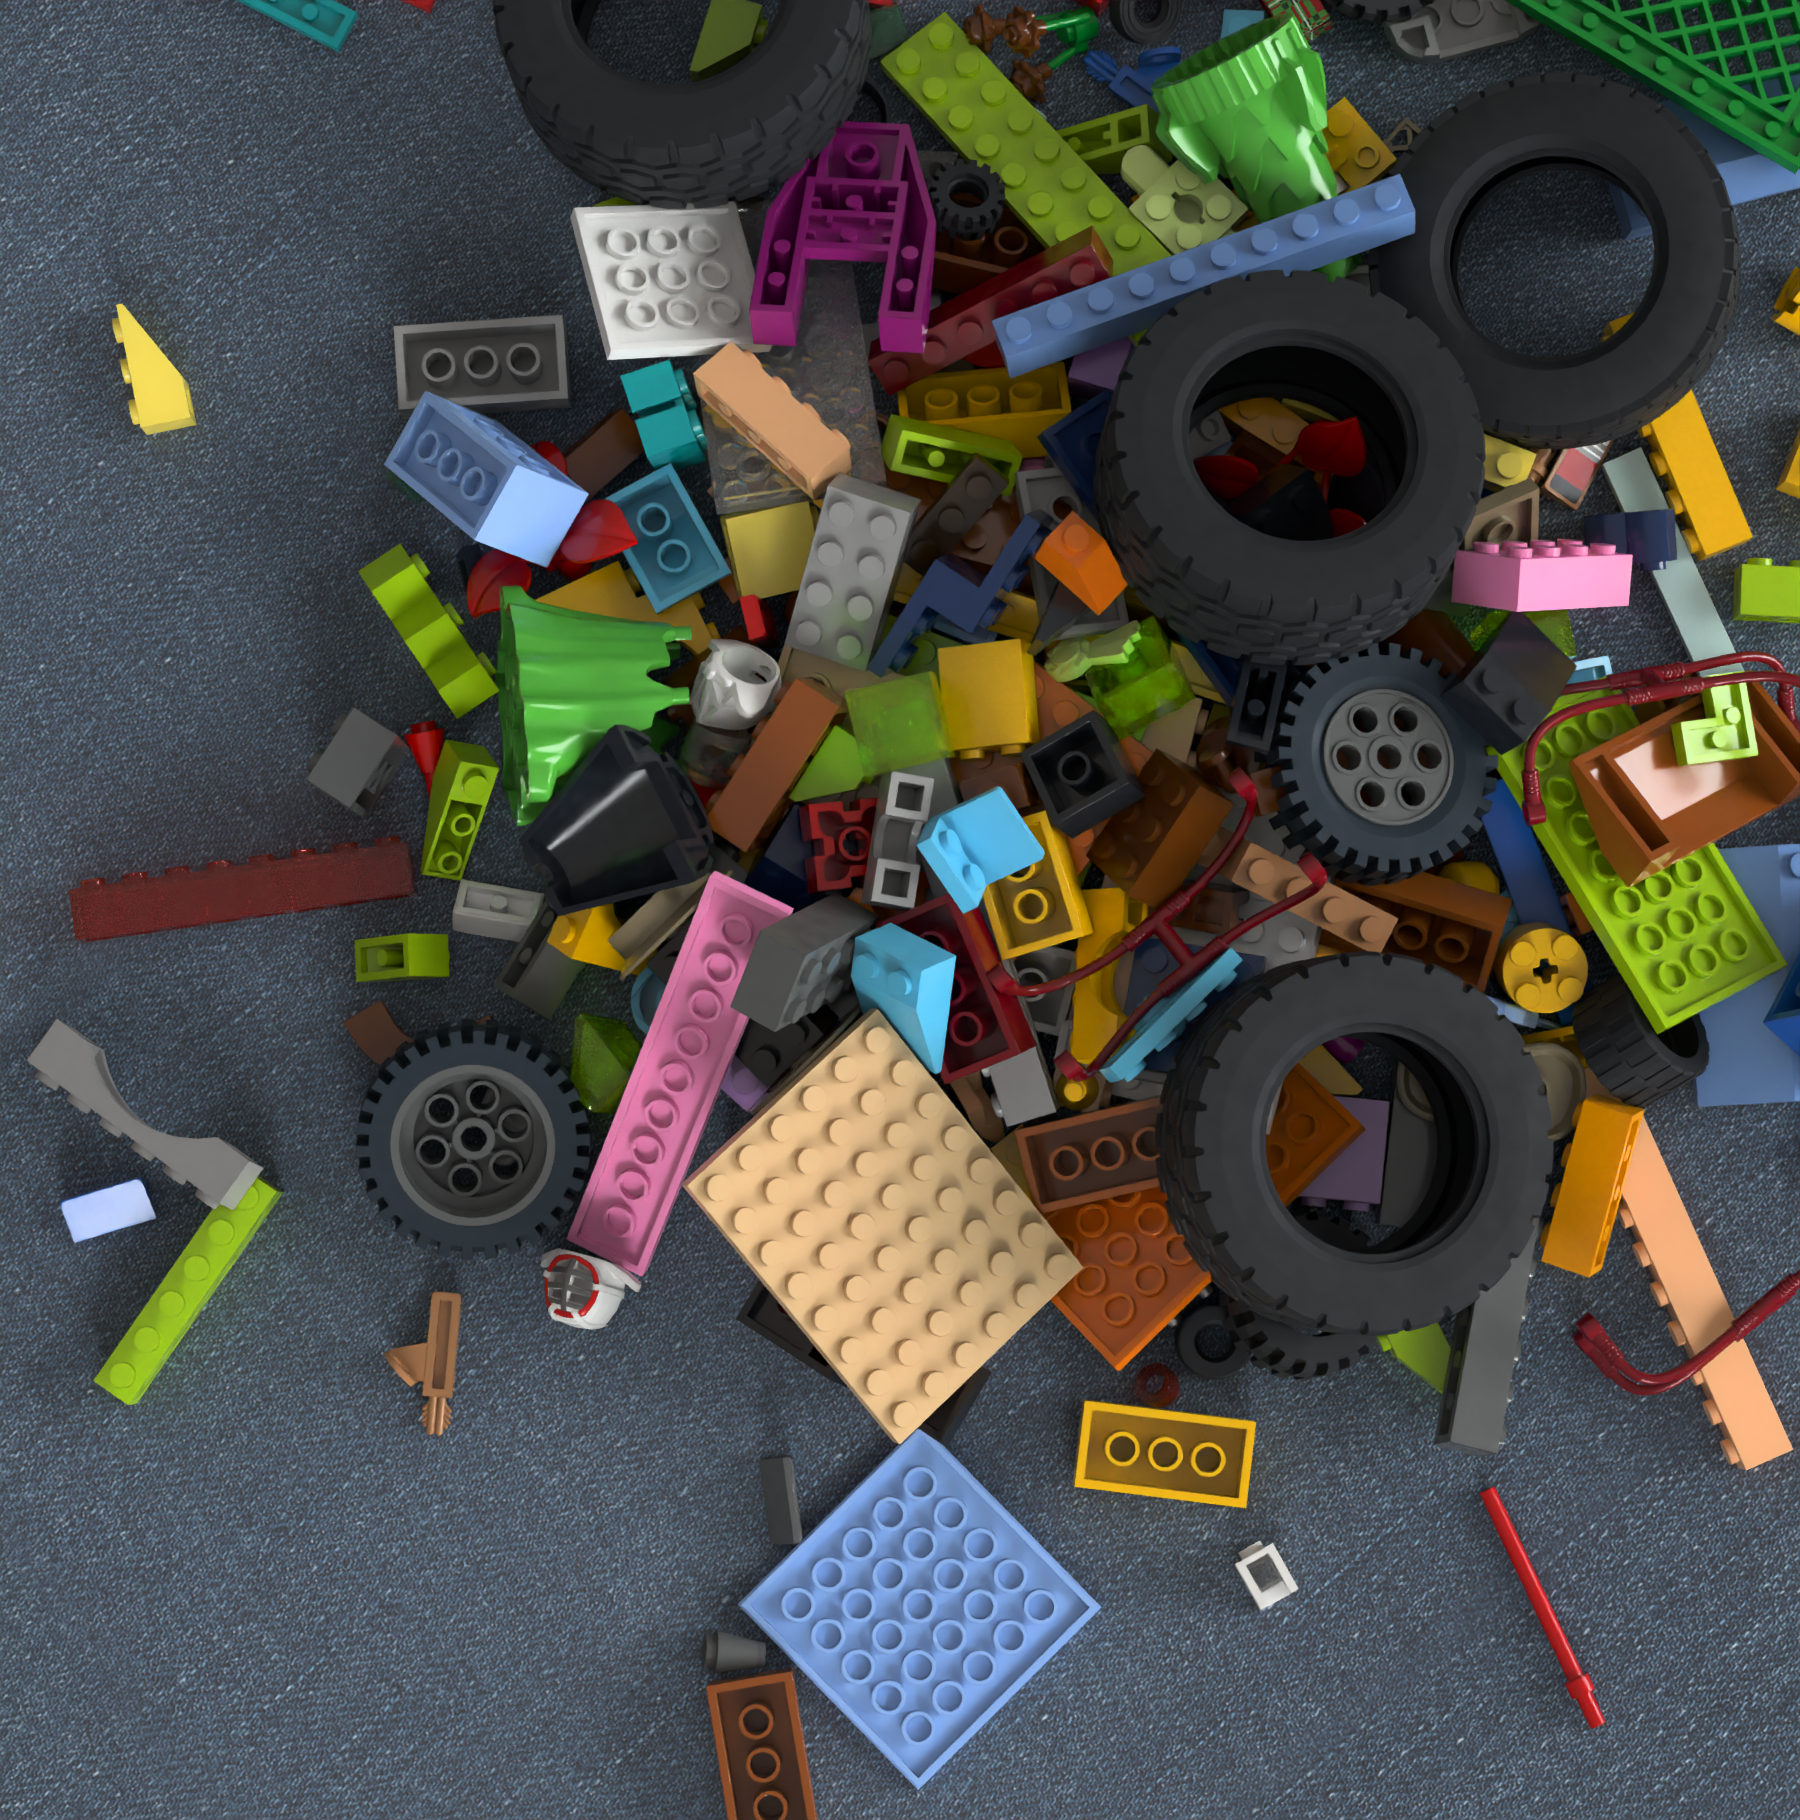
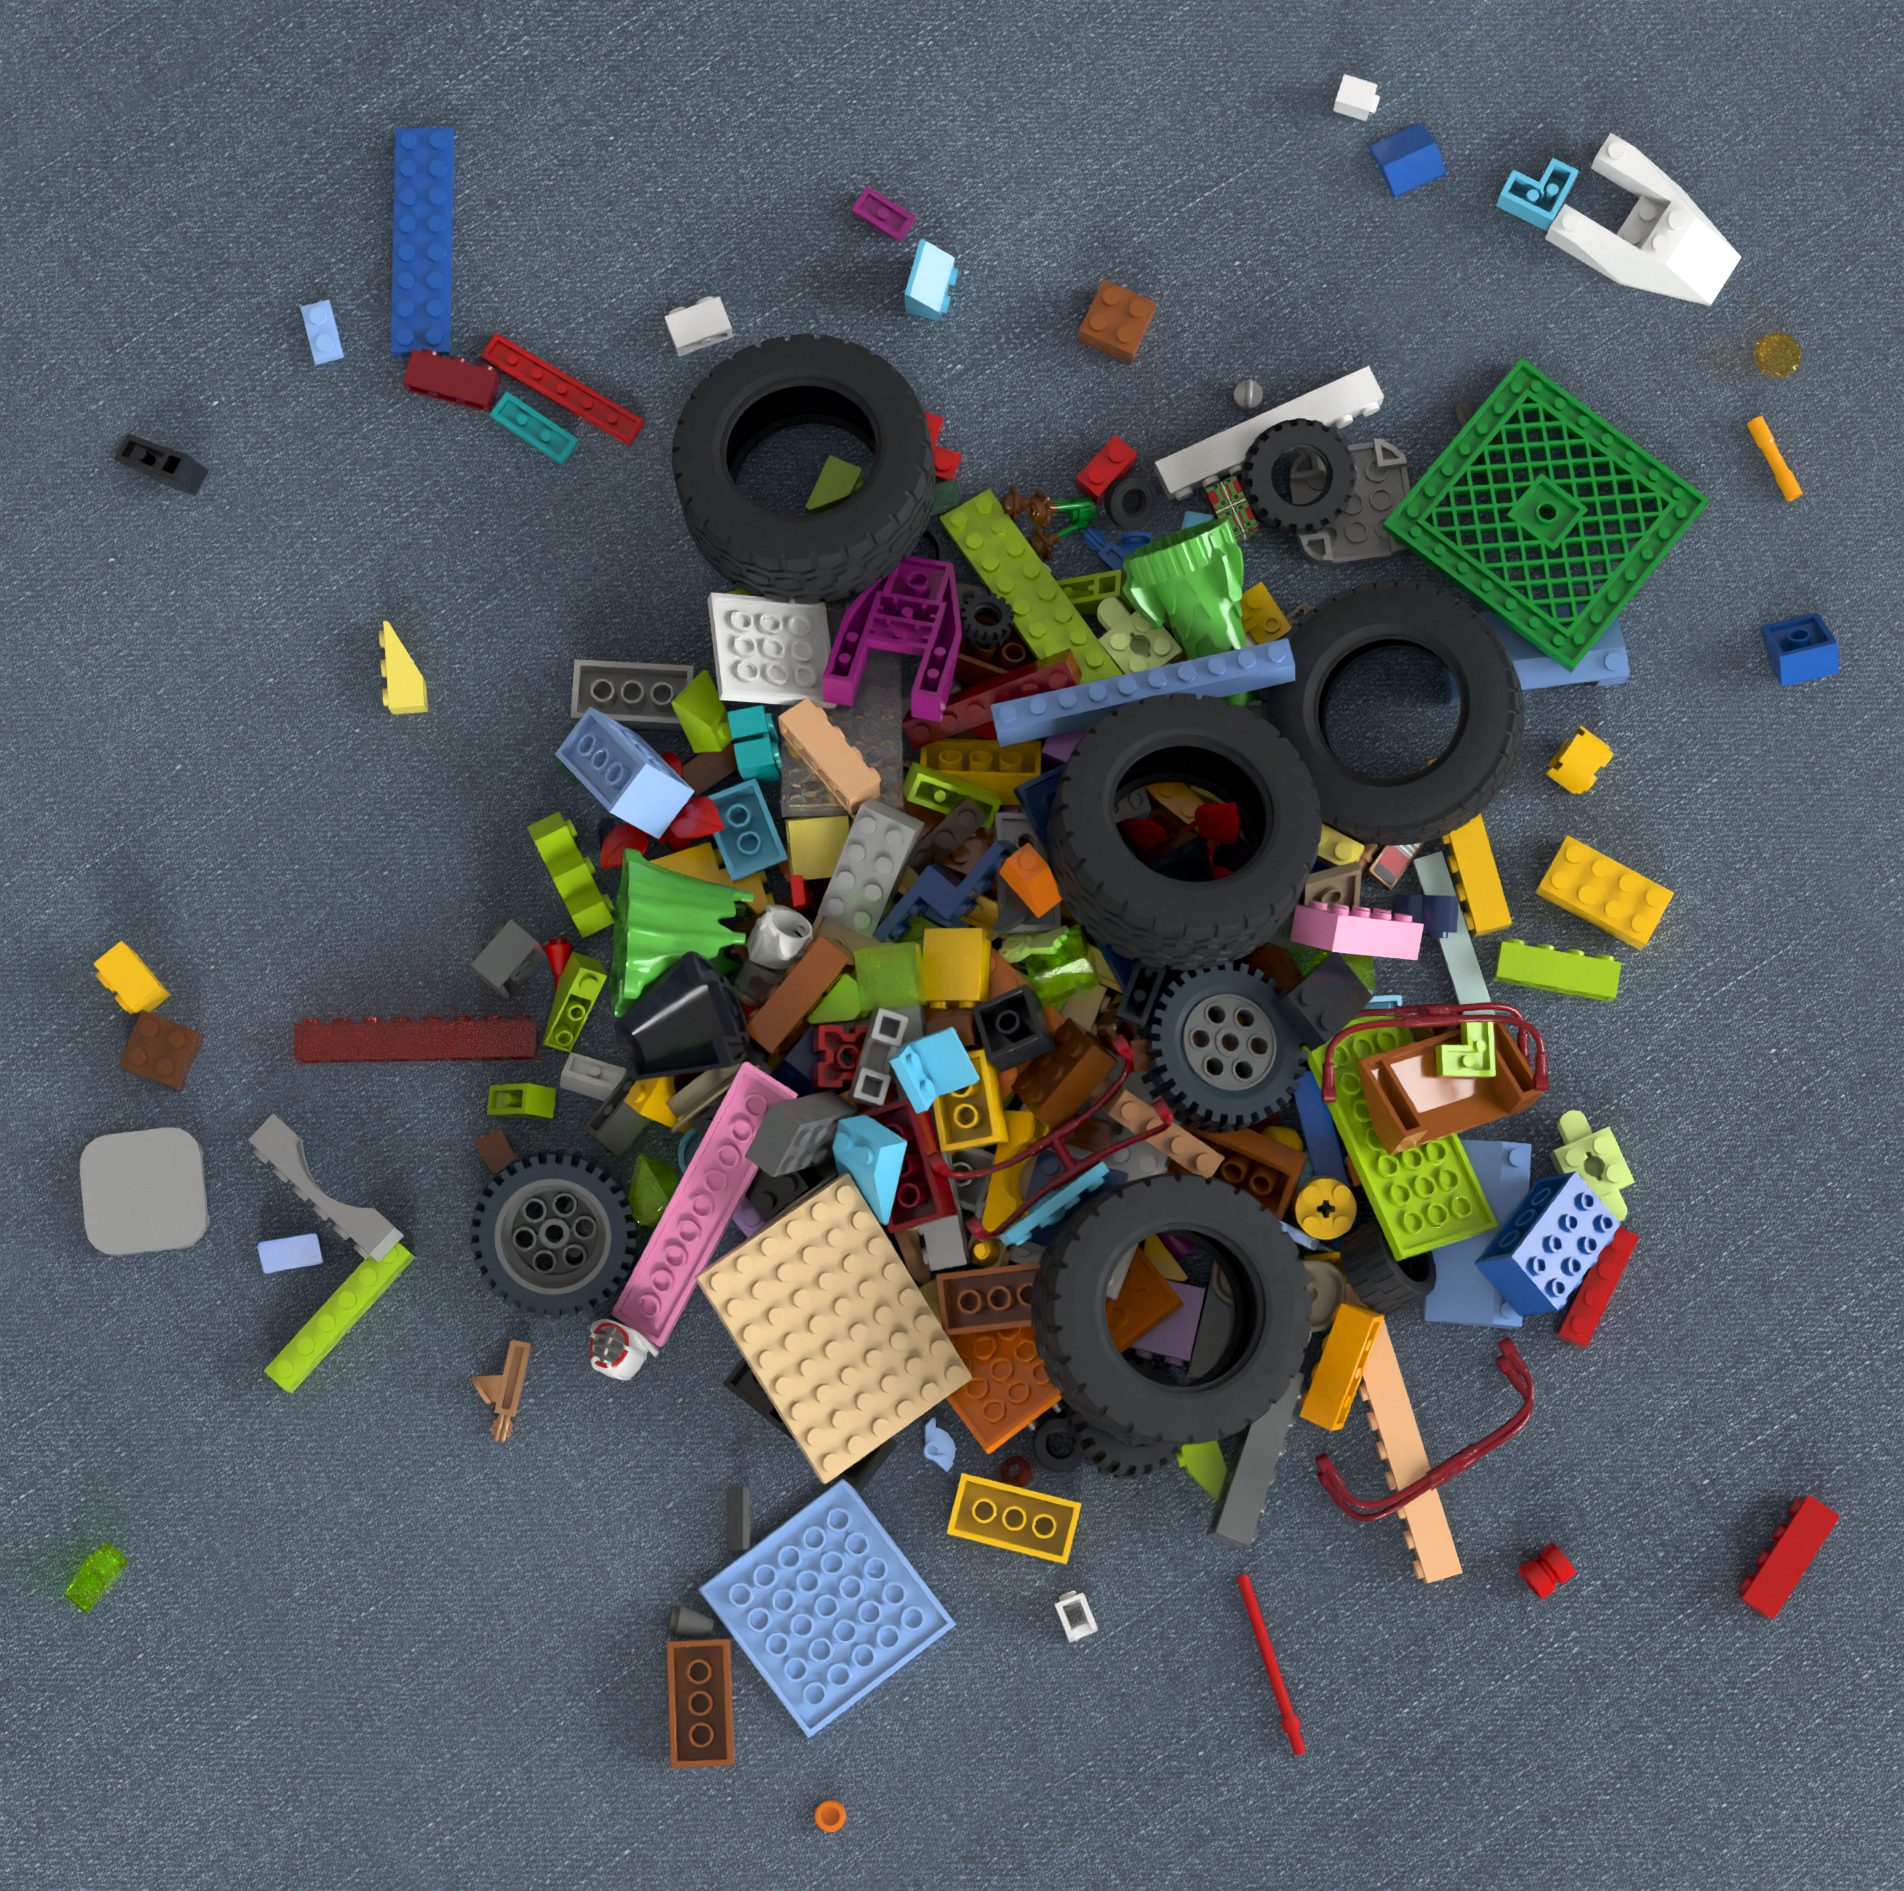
camera: 10 degrees right, 5 degrees down
none -> lime slope [671,670,733,753]
none -> light blue piece [922,1417,956,1472]

